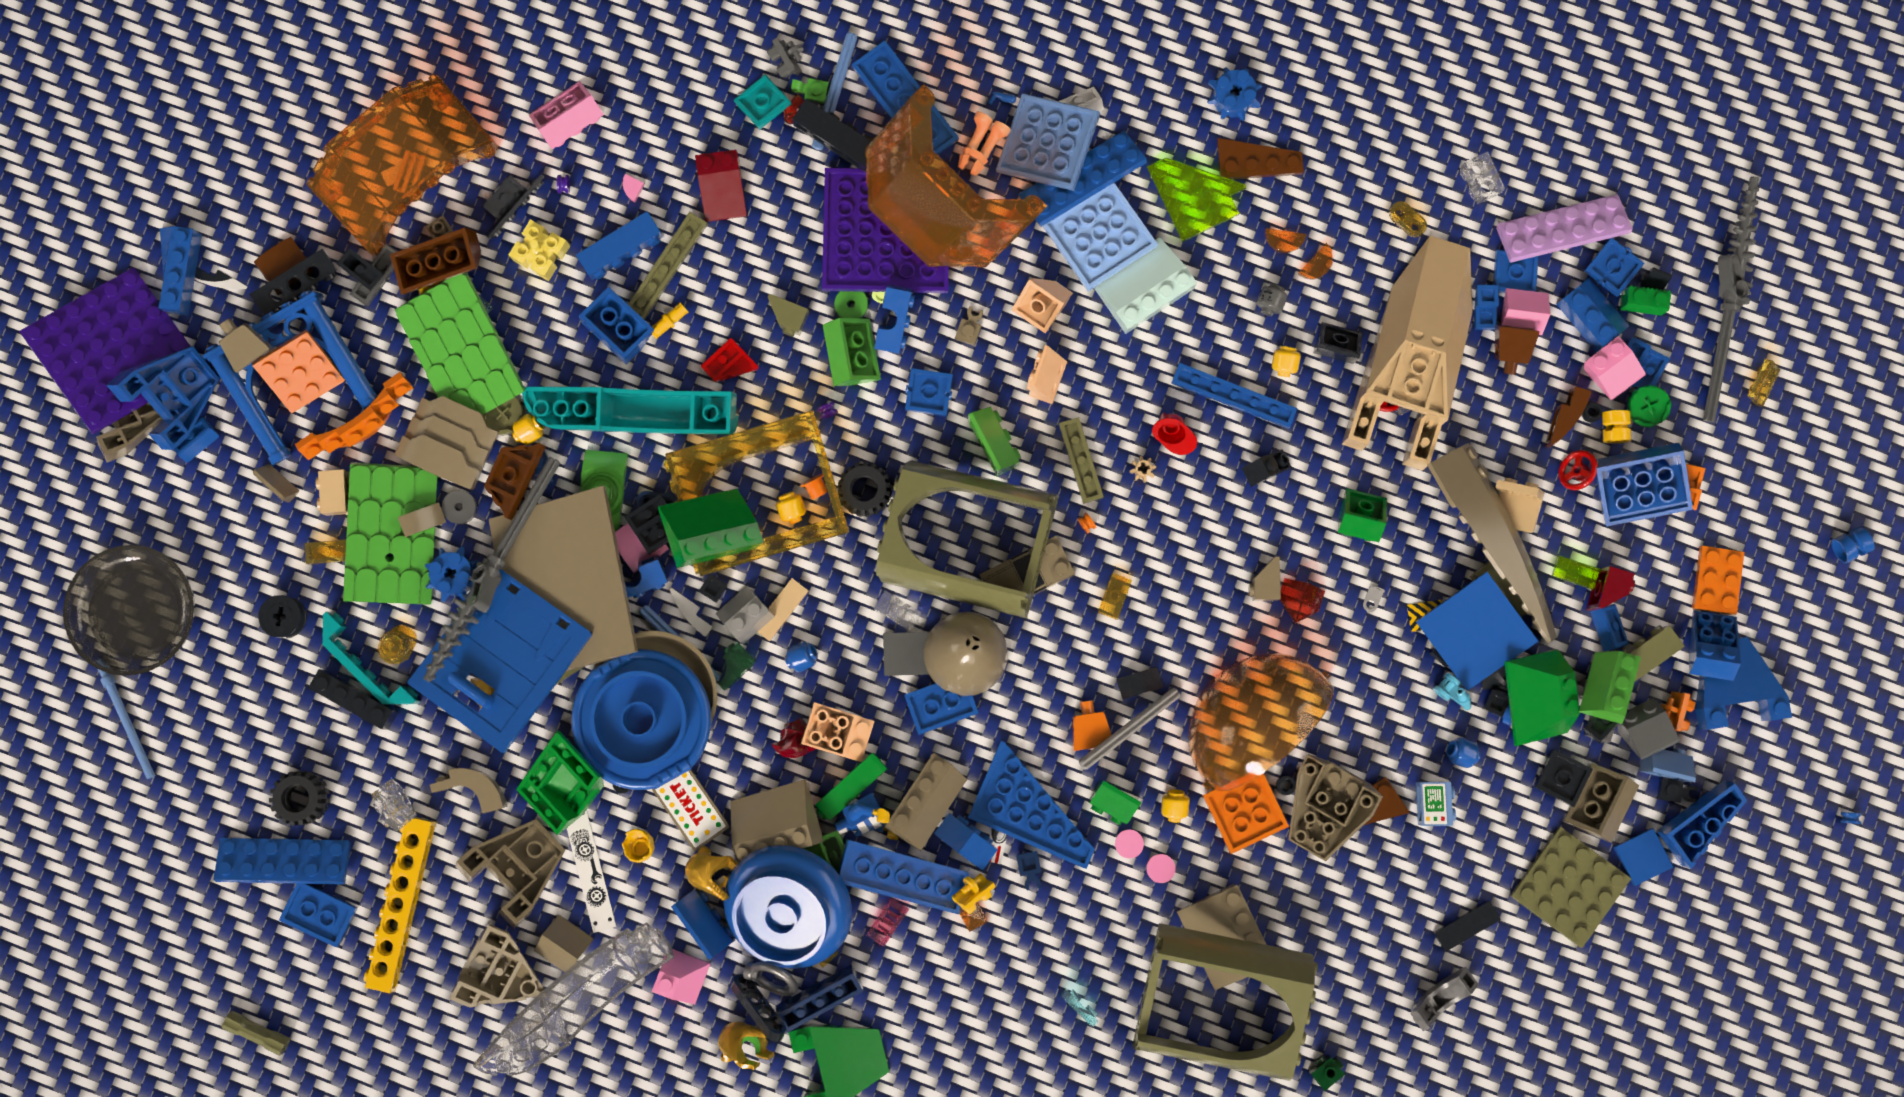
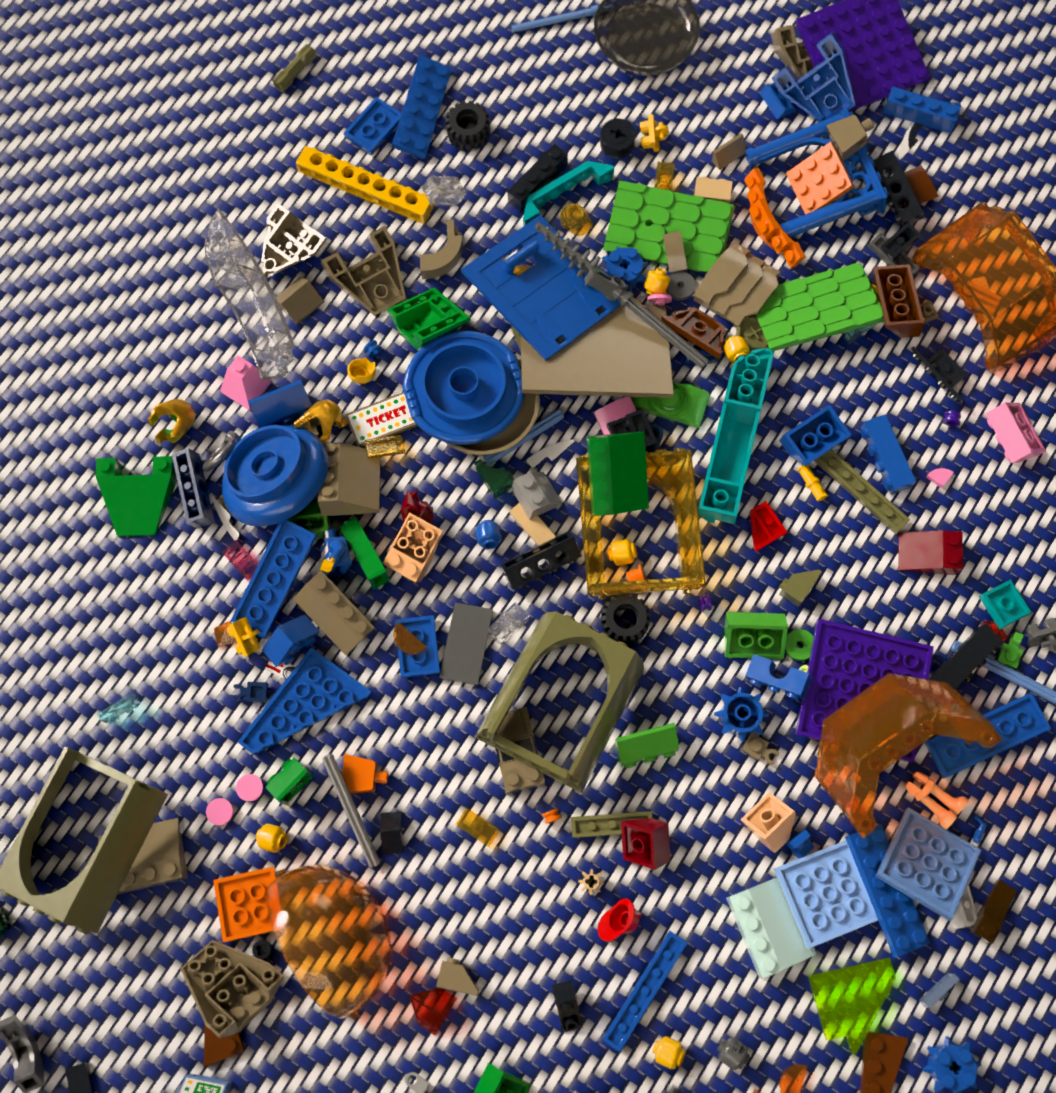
camera: 105 degrees right, 10 degrees down
light yellow brick [508,219,570,281] -> none
white sticker [567,810,616,933] -> none
blue arch [624,555,668,598] -> none
black plate [698,574,728,603] -> none
black beam [731,974,786,1042] -> none
blue plate [905,368,953,417] -> none
dark tan piece [923,611,1008,696] -> none
light nougat slope [1027,345,1067,404] -> none
none -> white sticker [212,496,239,541]
none -> blue bush [363,340,382,358]
none -> clear yellow plate [364,435,405,459]
none -> clear orange tile [393,622,427,655]
none -> black brick [500,531,582,590]
none -> dark red slope [621,818,670,870]
none -> yellow hips [640,114,669,152]
none -> yellow head [644,268,670,295]
none -> bright pink piece [648,294,672,306]
none -> blue brick [714,687,769,742]
none -> blue bracket [786,829,814,859]
none -> sand blue plate [919,973,960,1008]
none -> dark brown slope [970,879,1017,944]

